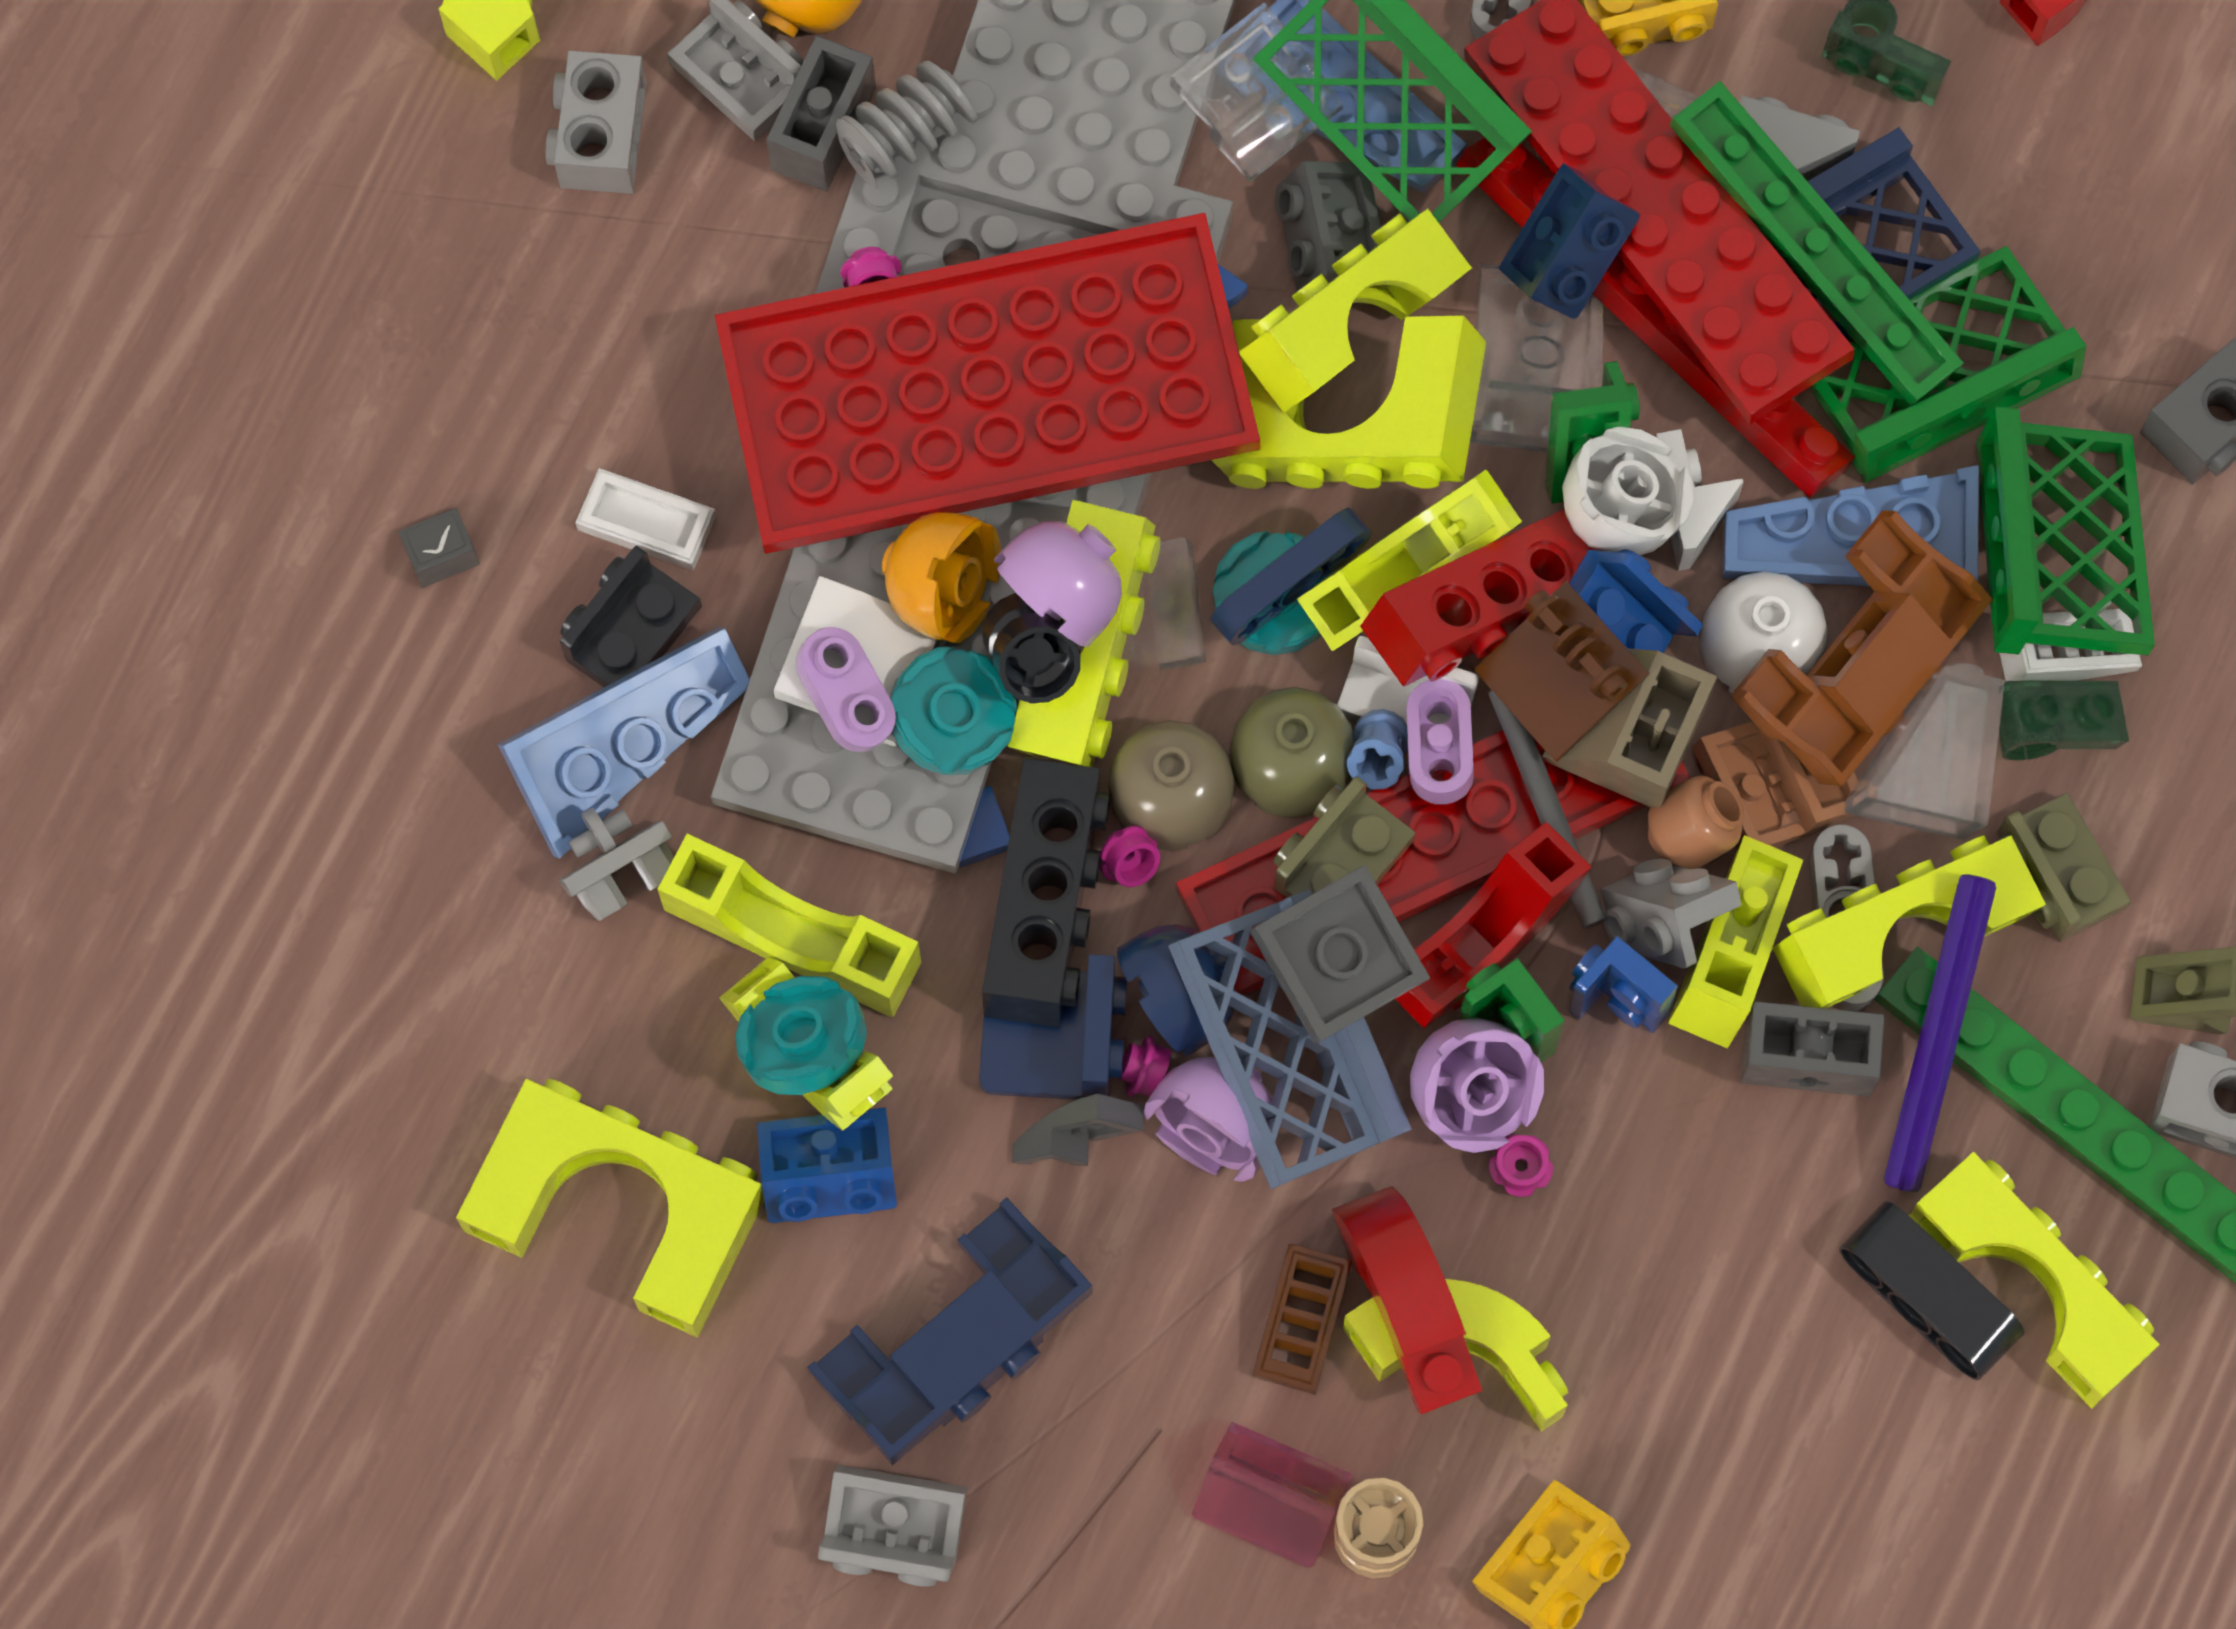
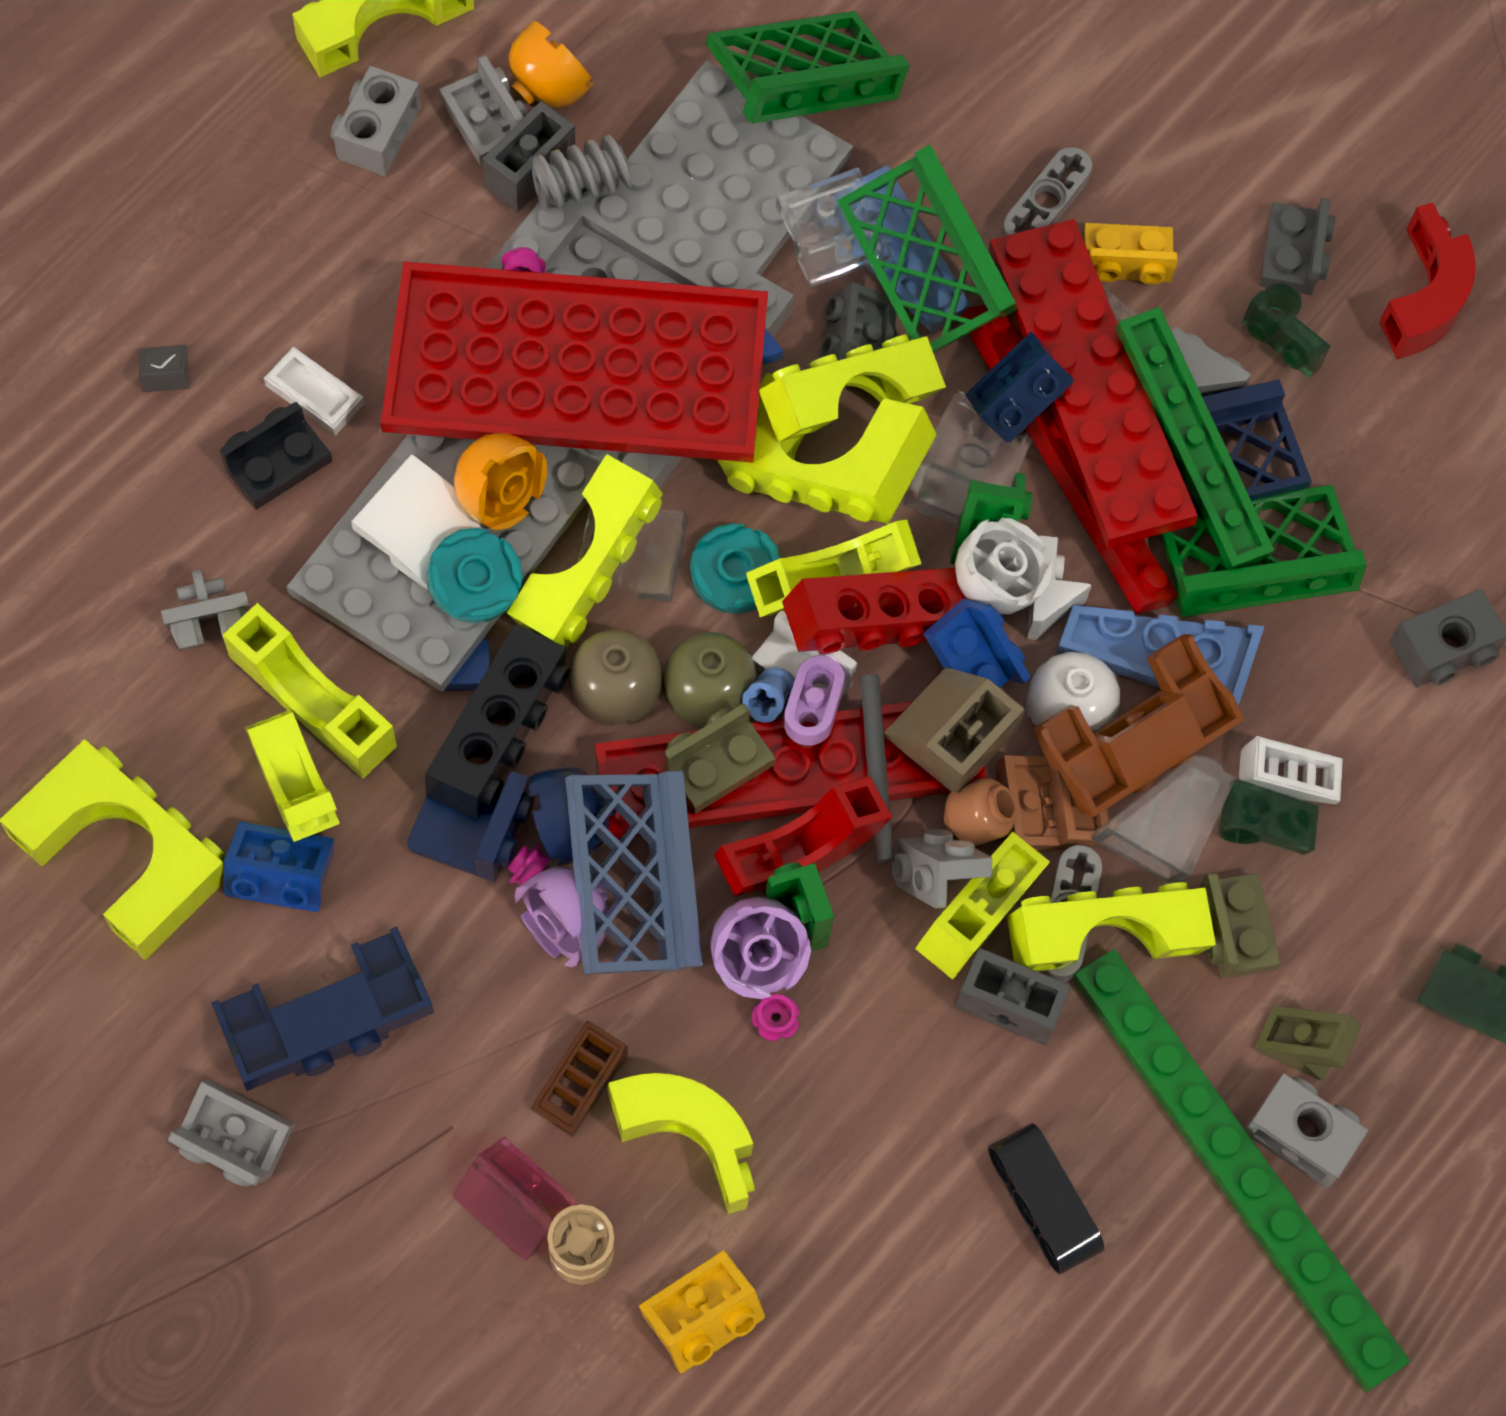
camera: 10 degrees right, 5 degrees down
medium blue wing [497,627,750,859] -> none
teal tile [735,976,868,1095] -> none
lavender plate [796,627,895,752] -> none
black wheel [982,593,1081,704] -> none
lavender cylinder [994,521,1122,647] -> none
dark grey slope [1012,1093,1144,1166] -> none
dark pink plate [1100,826,1160,887] -> none
dark blue beam [1210,508,1372,645] -> none
dark grey plate [1249,865,1430,1045] -> none
red arch [1332,1186,1483,1415] -> none
reddish brown hinge [1474,581,1650,762] -> none
blue bracket [1569,936,1678,1033] -> none
dark purple axle [1884,874,1996,1192] -> none
neon yellow arch [1909,1152,2160,1409] -> none
green fence [1976,406,2155,656] -> none

